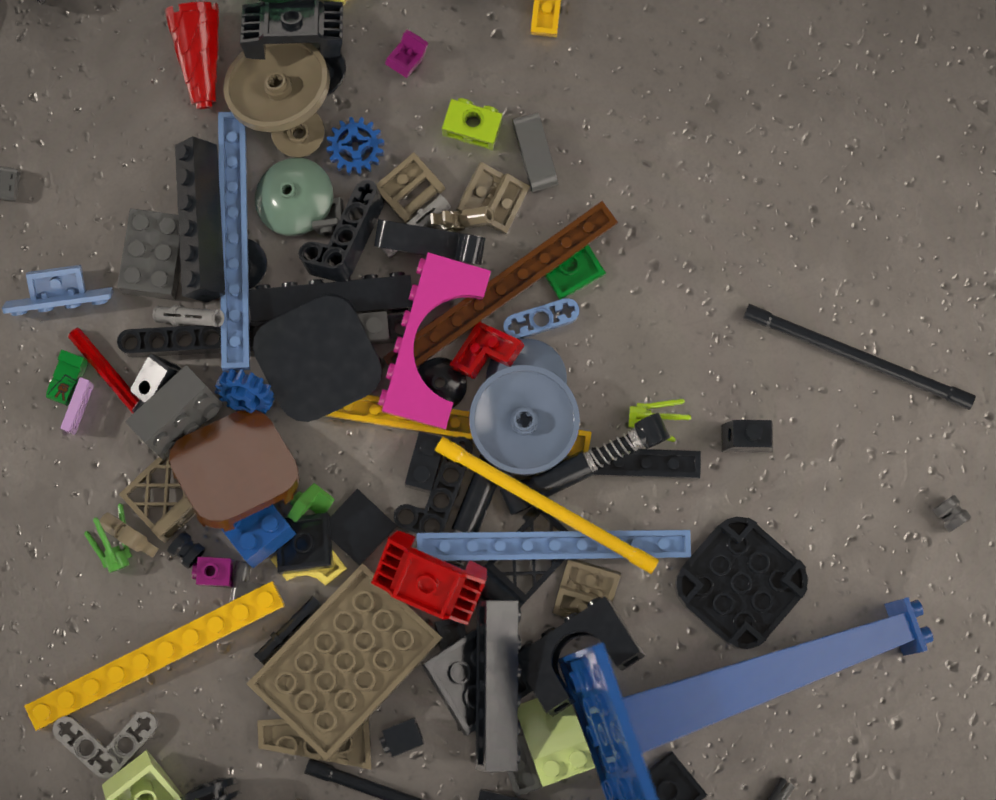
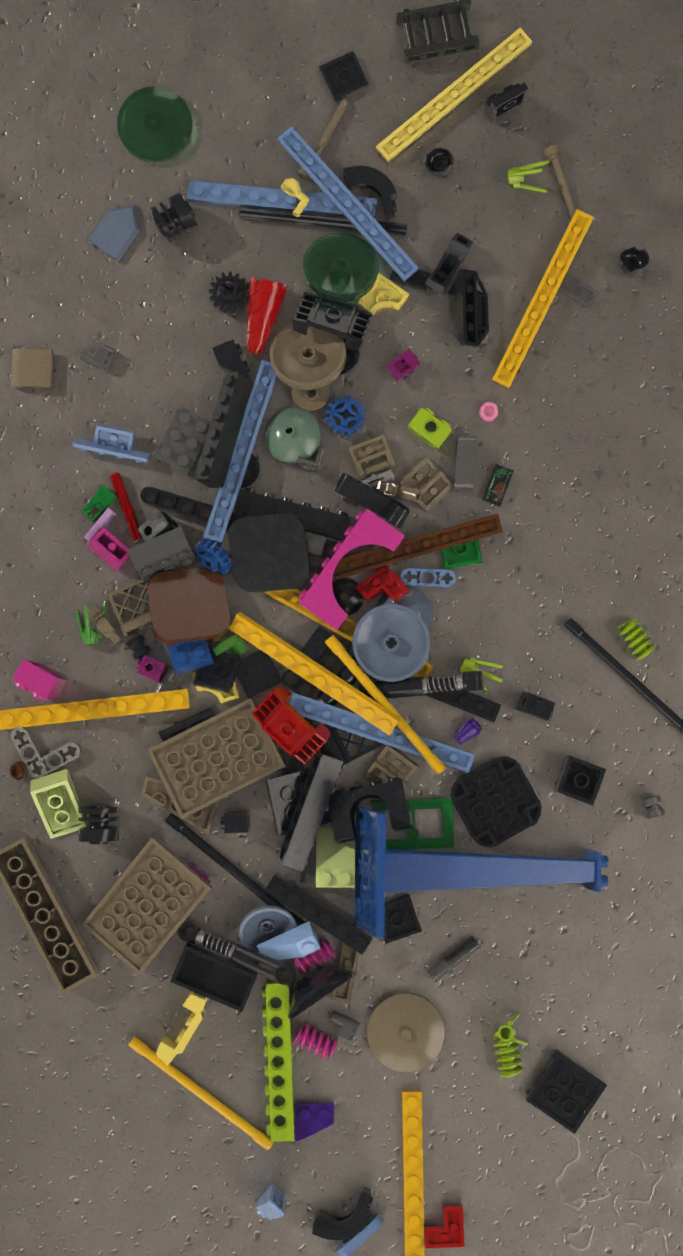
camera: 25 degrees right, 5 degrees up
light grey pin [152,305,224,327] -> none
black beam [298,180,384,282] -> none
none -> reddish brown plate [10,761,28,780]
none -> dark pink brick [12,659,67,701]
none -> dark pink brick [88,527,130,572]
none -> black gear [209,271,249,314]
none -> black slope [212,339,250,378]
none -> yellow plate [229,612,401,736]
none -> green door [372,797,454,850]
none -> dark purple cone [454,718,483,745]
none -> bright pink tile [479,402,499,422]
none -> black tile [482,464,514,507]
none -> black brick [554,755,606,806]
none -> lime piece [616,618,656,661]

